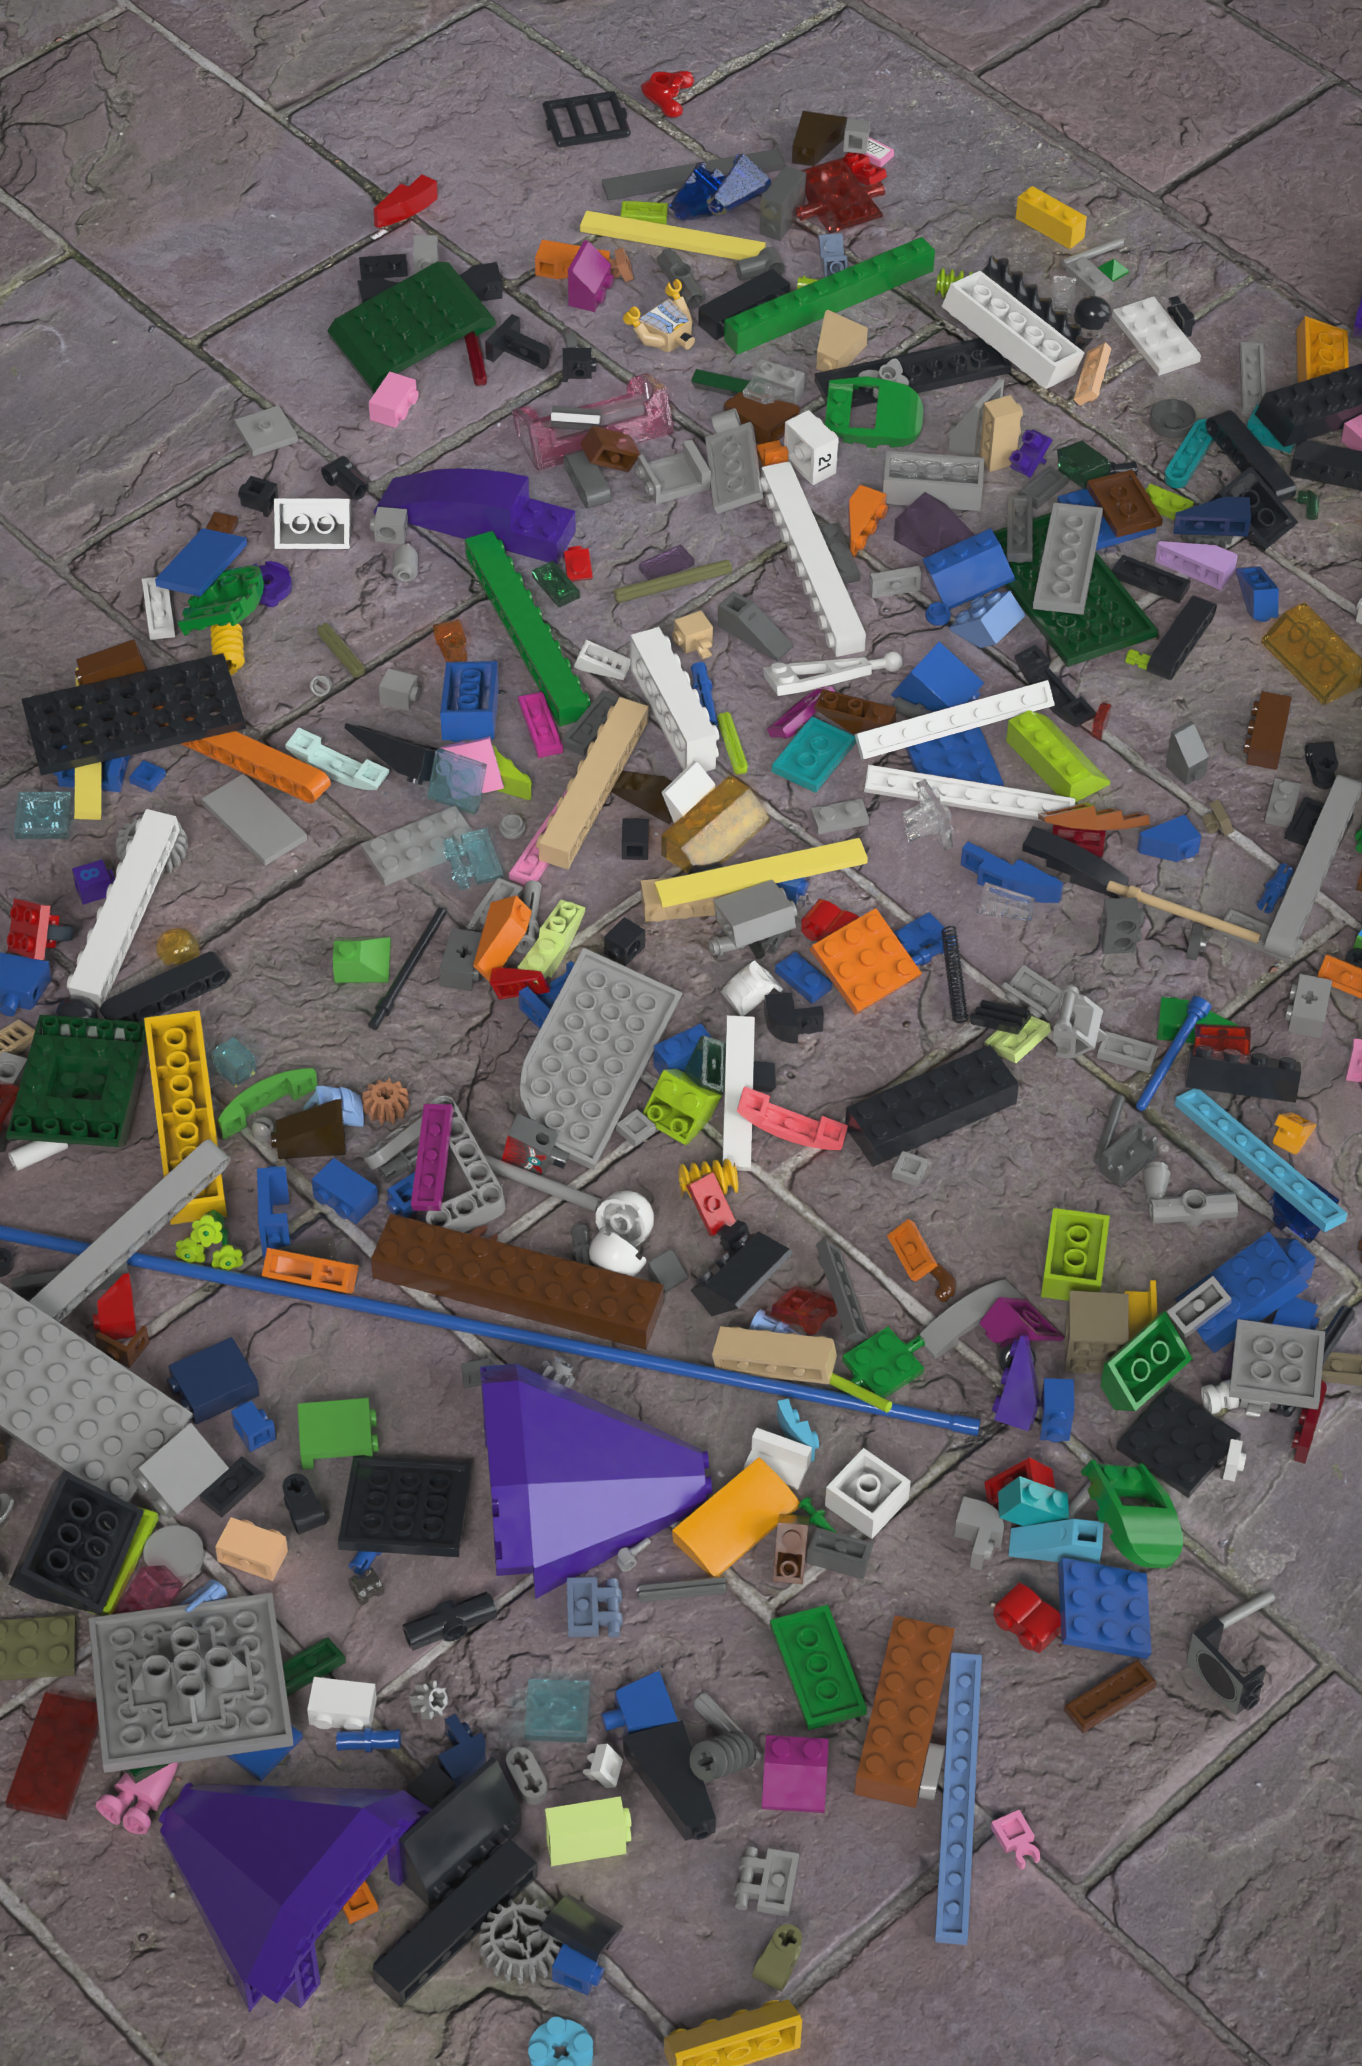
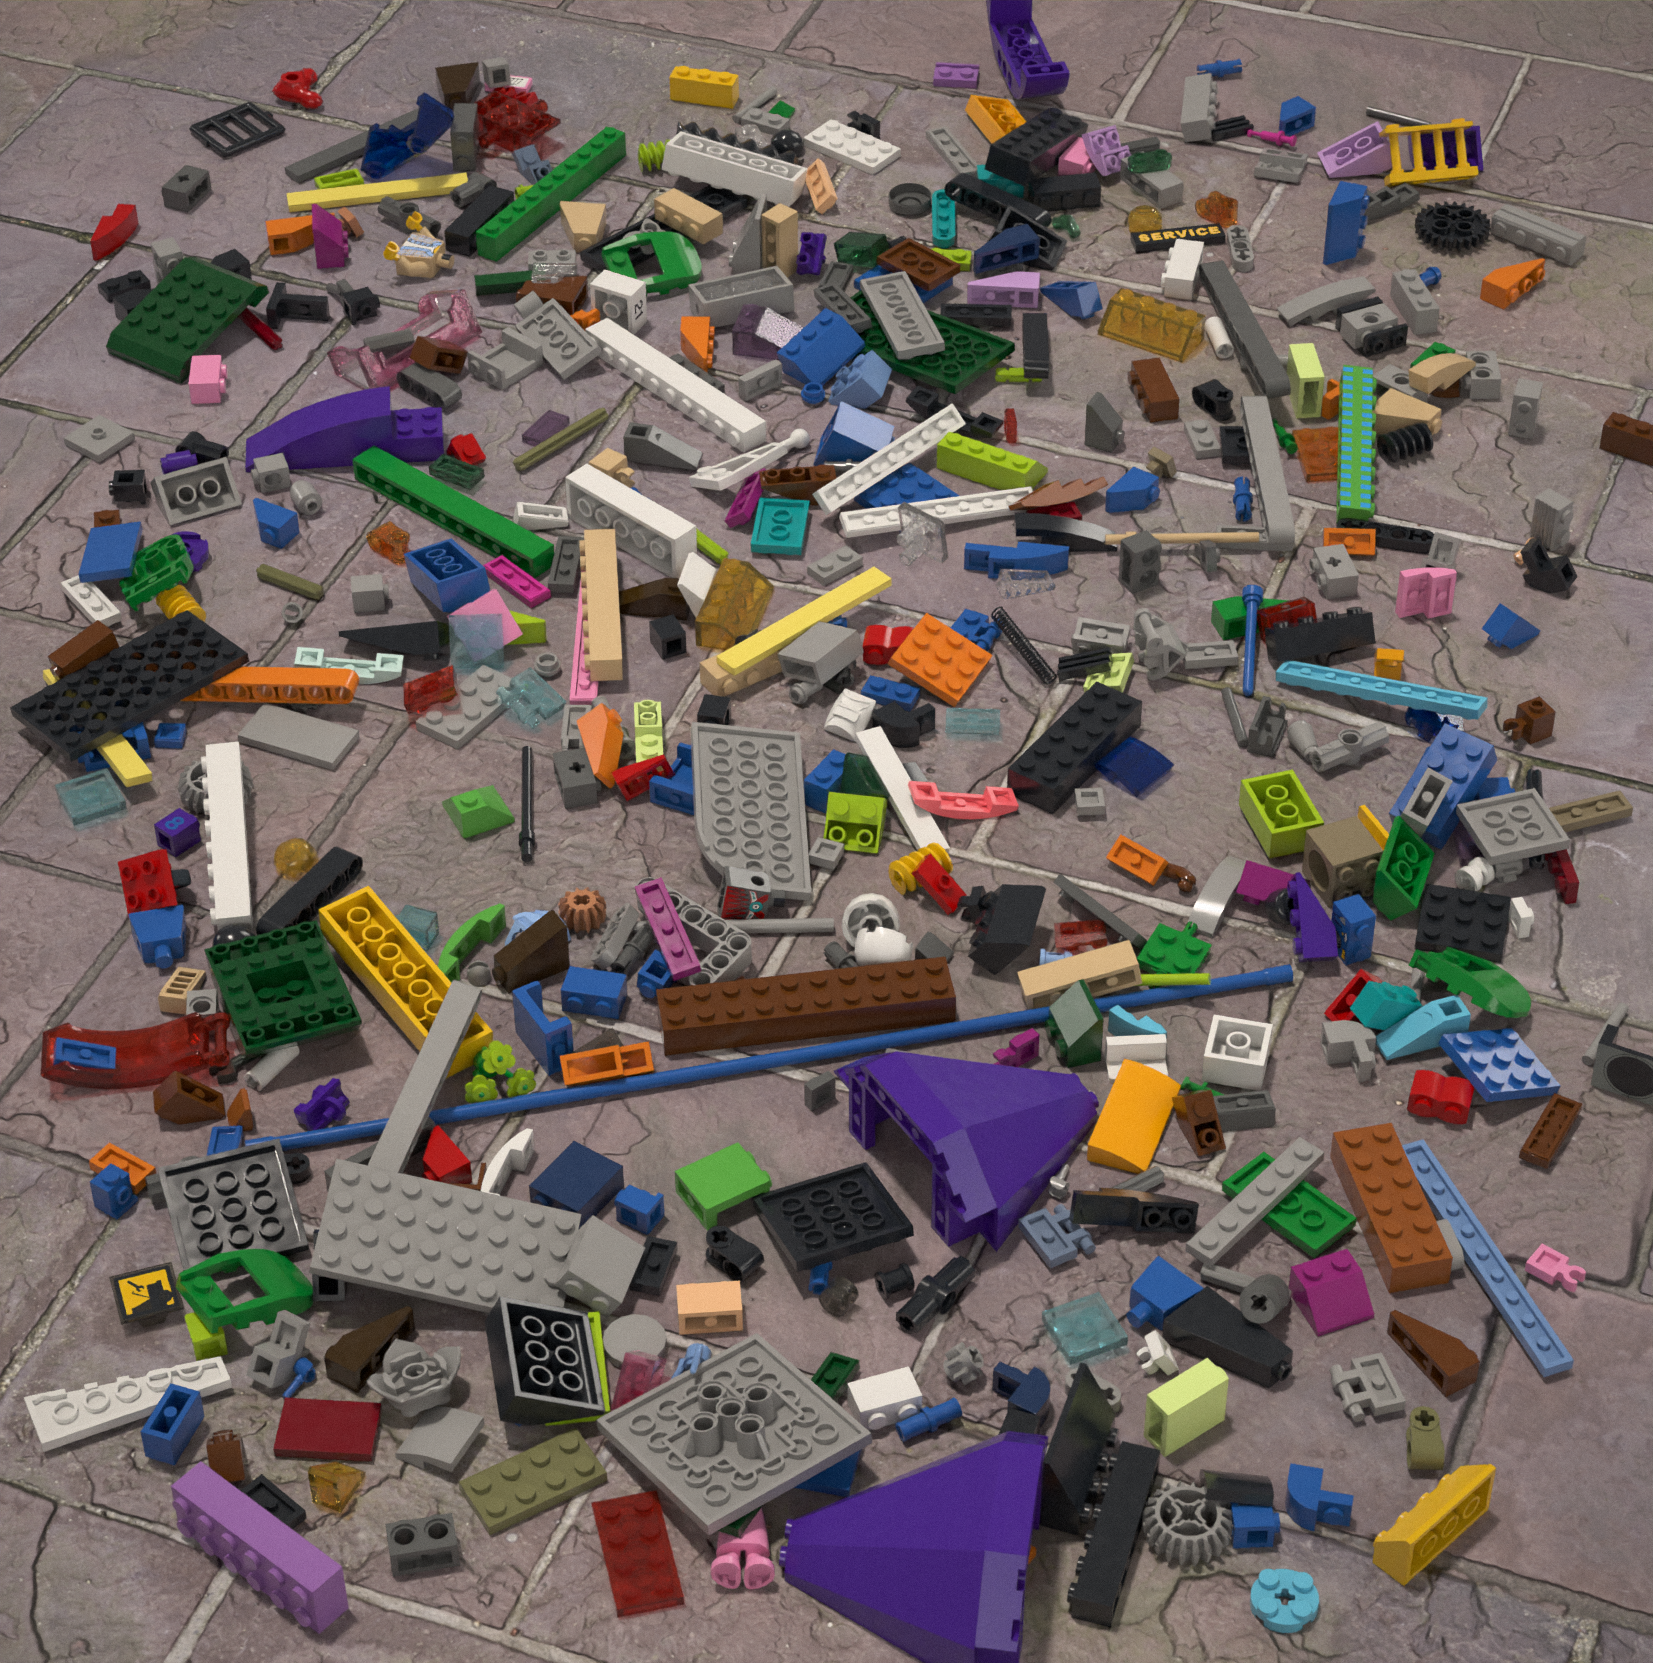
camera: 25 degrees left, 10 degrees down
none -> dark purple brick [160,450,198,475]
none -> dark grey brick [161,165,211,213]
none -> blue slope [253,498,300,549]
none -> dark purple hips [294,1078,350,1131]
none -> clear red plate [403,665,458,714]
none -> white slope [481,1128,535,1196]
none -> tan brick [654,188,723,245]
none -> black bush [874,1263,915,1300]
none -> medium lavender plate [933,62,979,89]
none -> clear light blue plate [945,708,1000,735]
none -> magenta plate [993,1028,1040,1067]
none -> dark green slope [1045,979,1104,1068]
none -> black slope [1069,1188,1199,1234]
none -> clear blue slope [1095,736,1174,798]
none -> light grey plate [1186,1137,1324,1267]
none -> blue brick [1285,1463,1354,1531]
none -> reddish brown slope [1387,1310,1480,1397]

